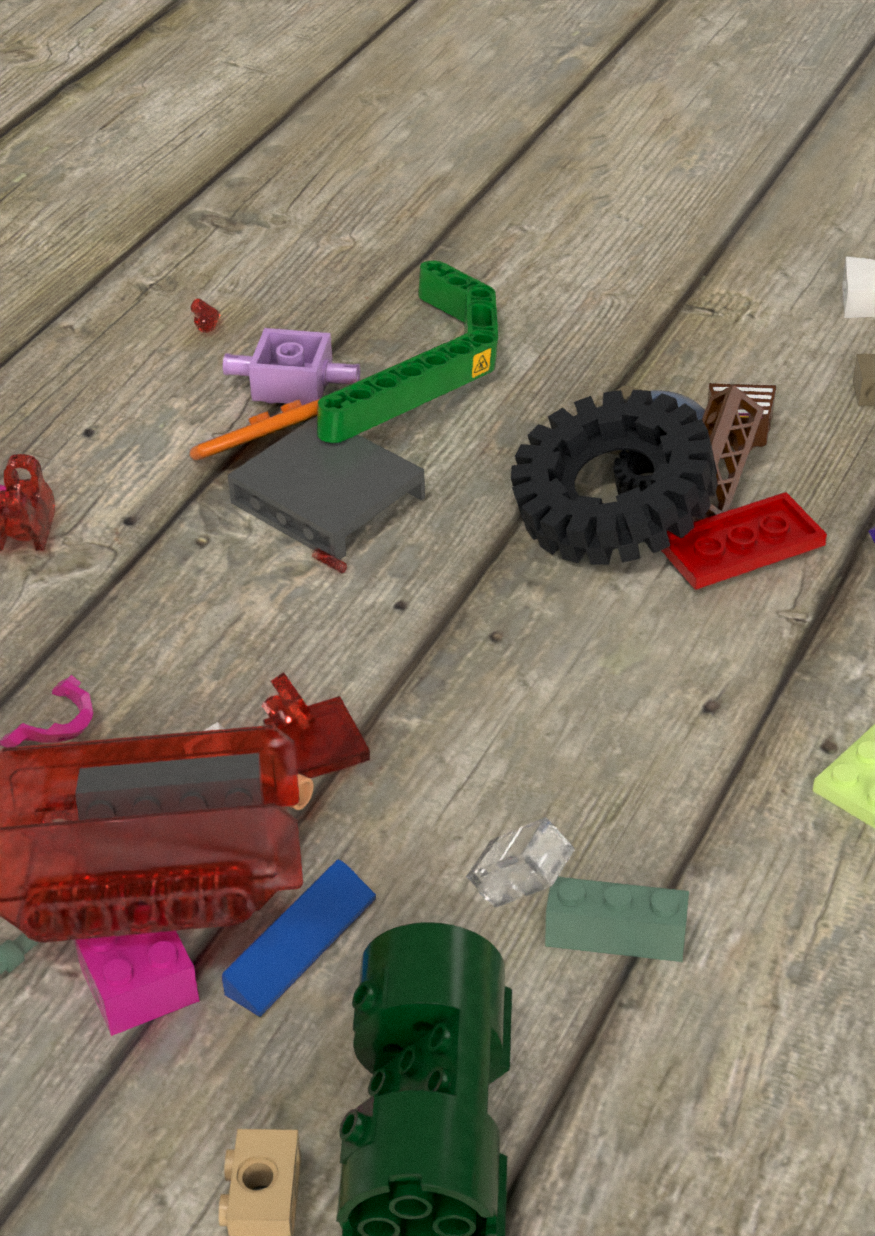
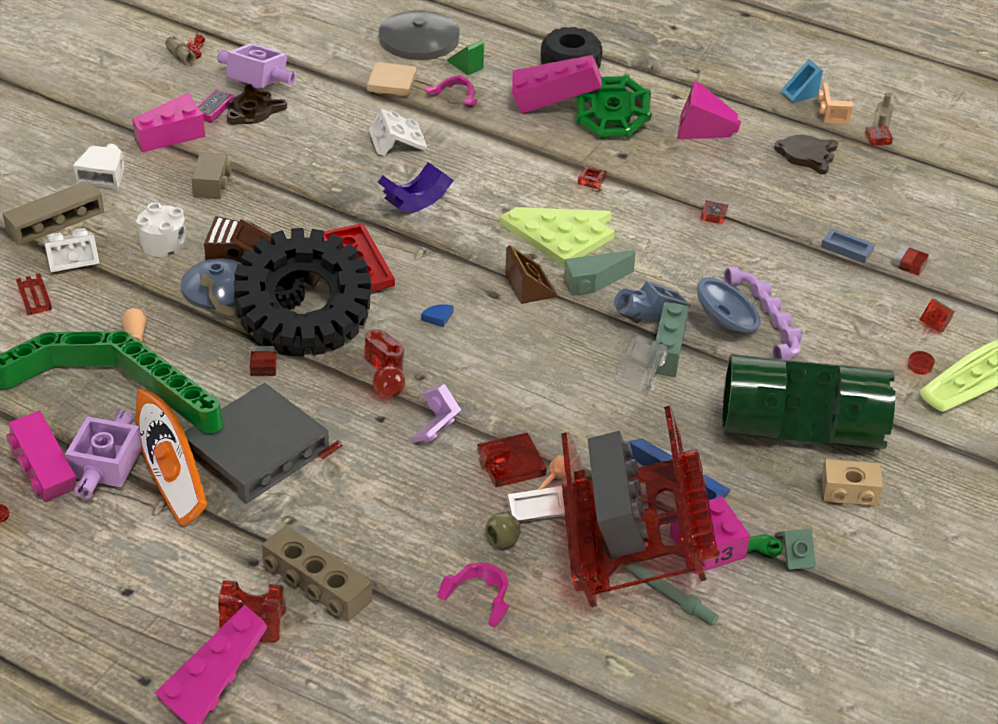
camera: 90 degrees left, 0 degrees up
none -> dark tan brick [2,180,104,246]
none -> dark pink wedge [6,411,76,502]
none -> clear red tile [16,274,52,315]
none -> white bracket [43,228,99,272]
none -> light nougat cone [121,308,147,342]
none -> white brick [136,202,187,257]
none -> clear red piece [250,346,278,376]
none -> dark tan brick [262,525,372,622]
none -> clear red beam [364,329,406,398]
none -> lavender bracket [411,384,461,443]
none -> blue tile [421,304,454,327]
none -> olive piece [485,512,521,548]
none -> reddish brown slope [505,245,557,304]
none -> sand green slope [564,250,636,296]
none -> sand blue plate [614,281,691,323]
none -> sand blue dish [697,277,761,333]
none -> lavender bar [724,267,802,360]
none -> green arm [747,534,783,557]
none -> sand green bracket [775,529,816,570]

